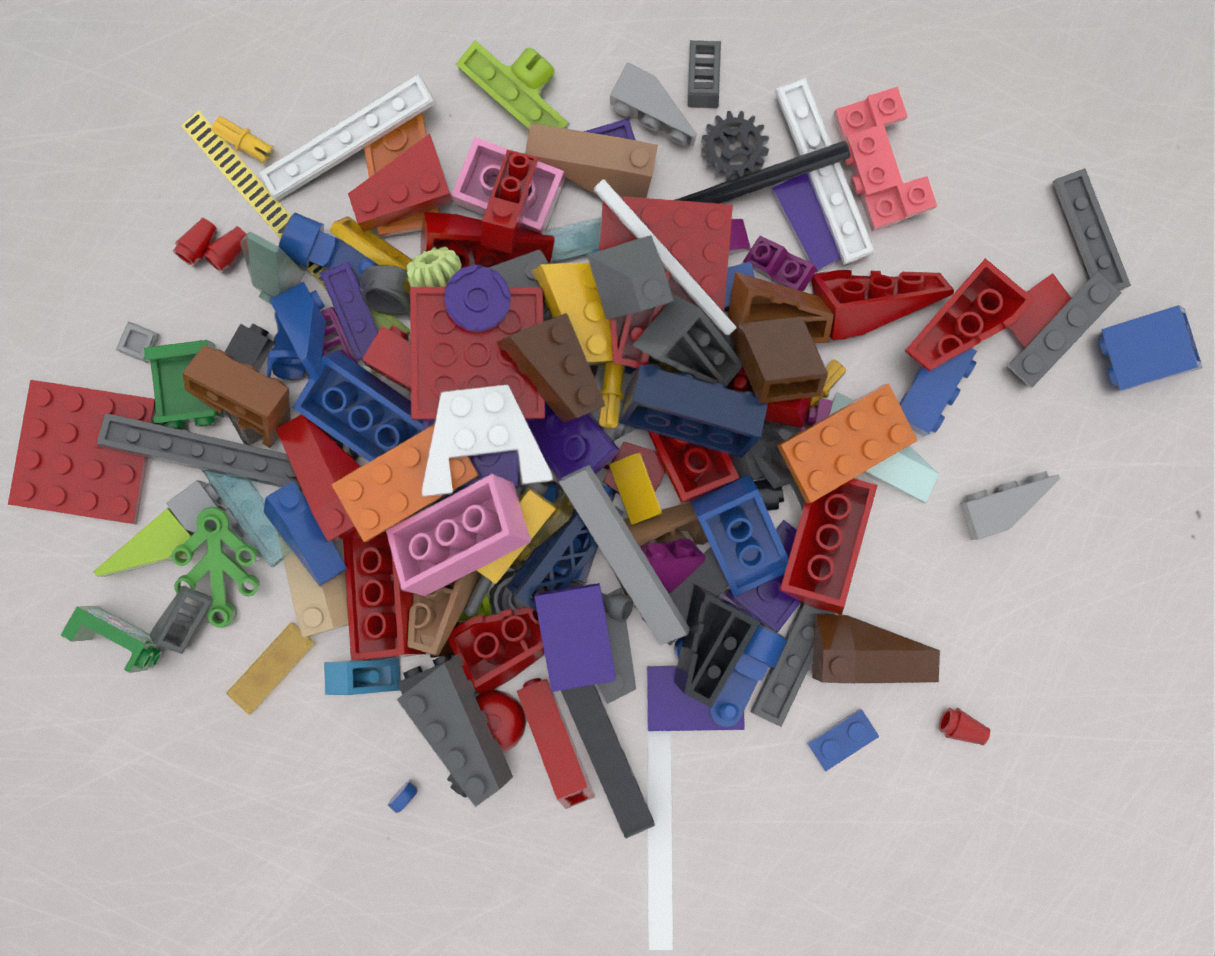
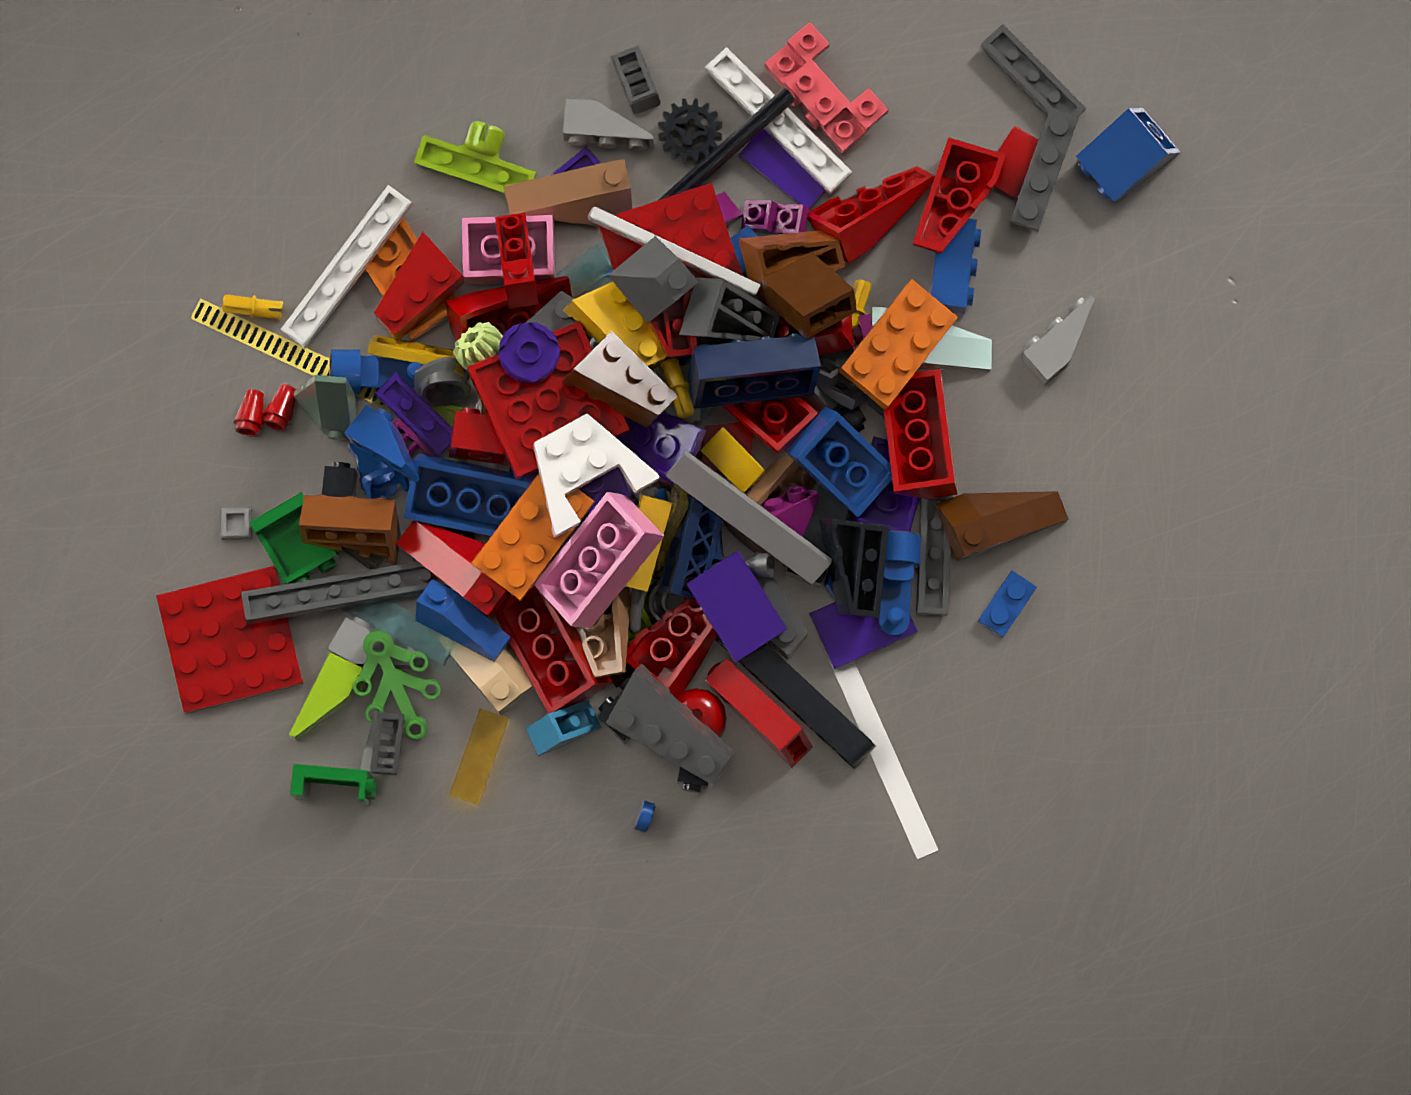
camera: 25 degrees left, 5 degrees down
red cone [939,708,990,746] -> none

